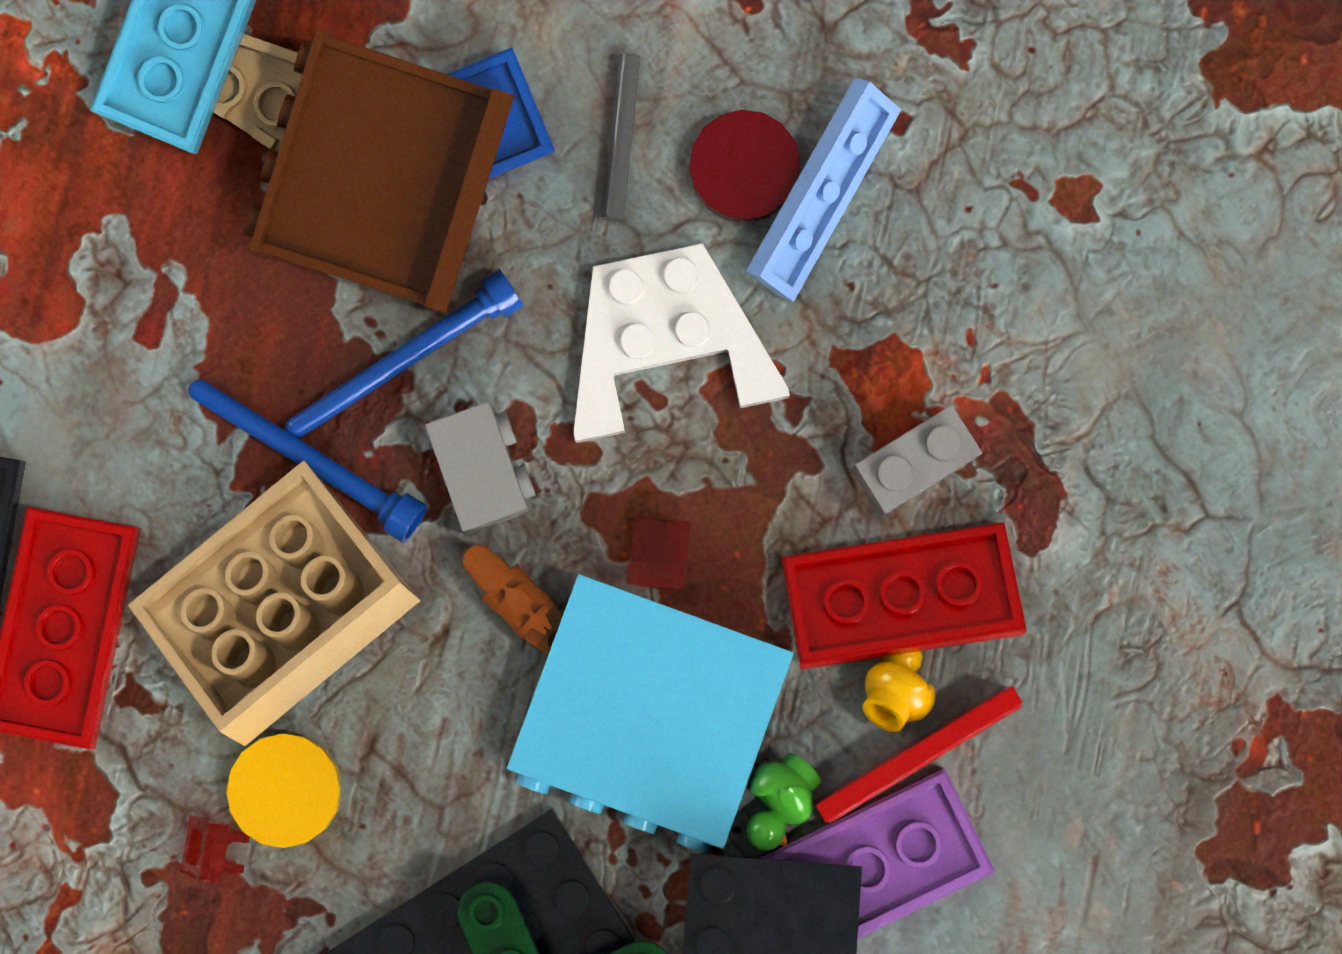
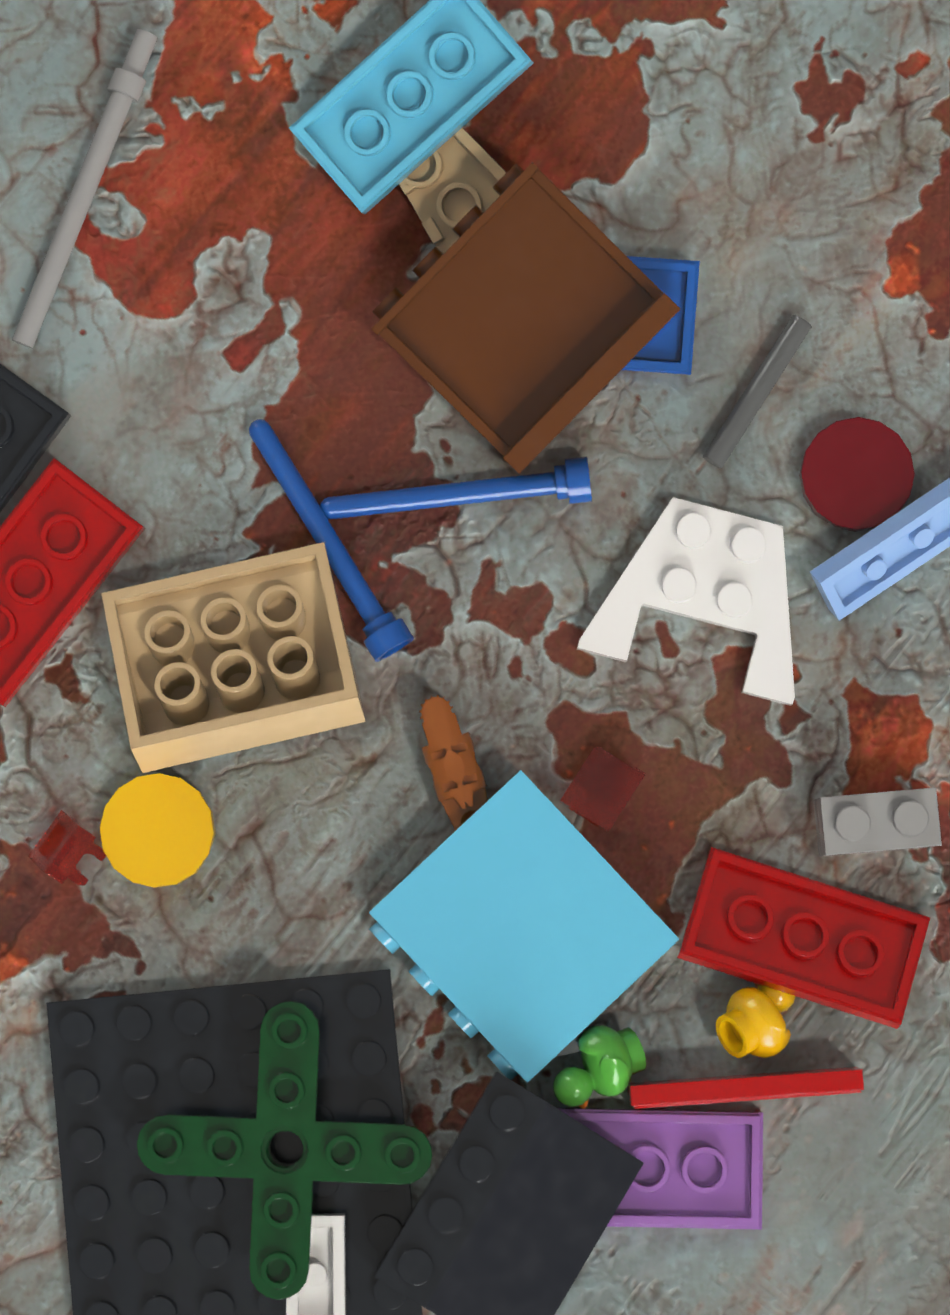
camera: 25 degrees right, 0 degrees up
light grey brick [425,401,536,535] -> none

